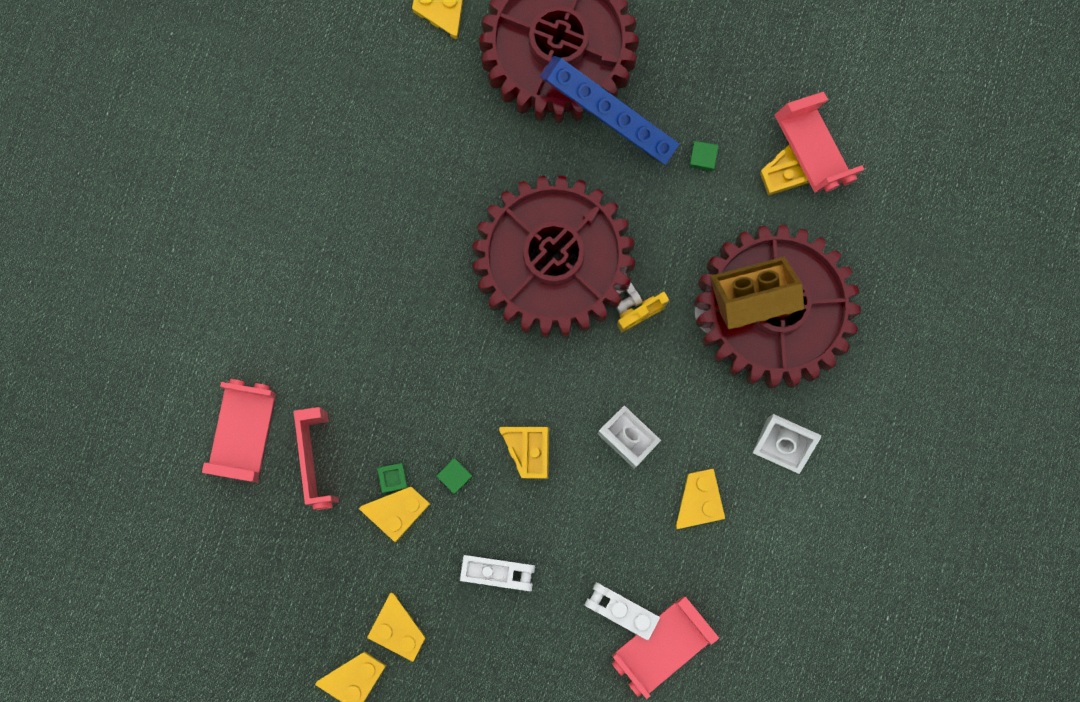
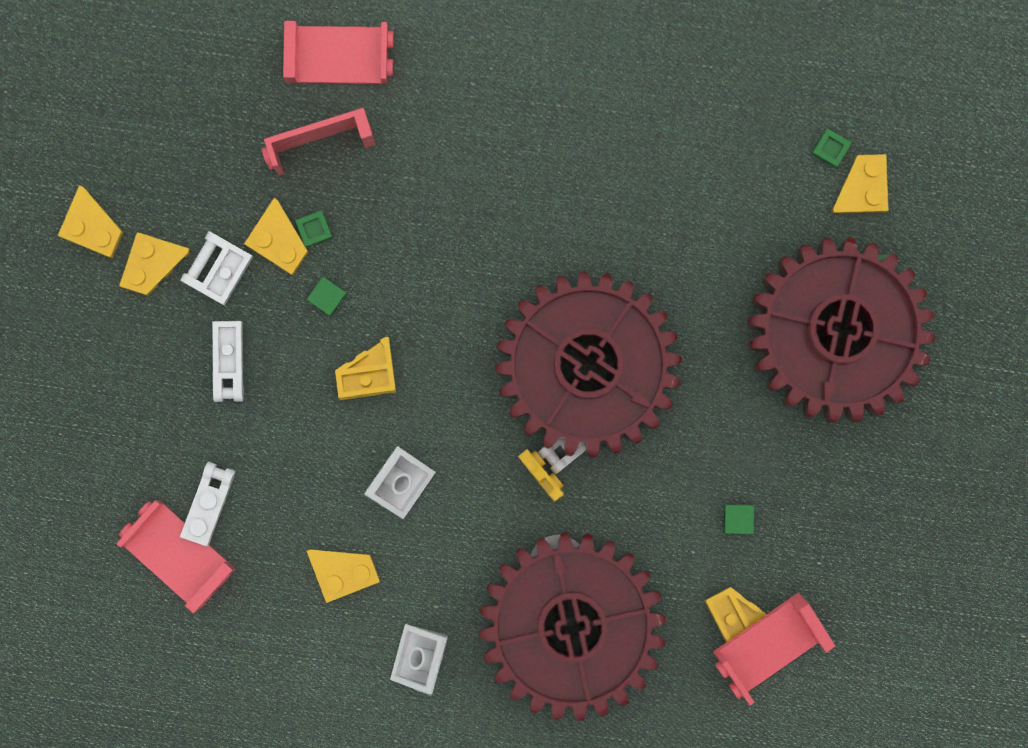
camera: 80 degrees right, 5 degrees up
blue brick [540,56,679,165] -> none
pearl gold slope [710,256,804,329] -> none
none -> white plate [180,231,253,306]
none -> green tile [812,128,852,168]

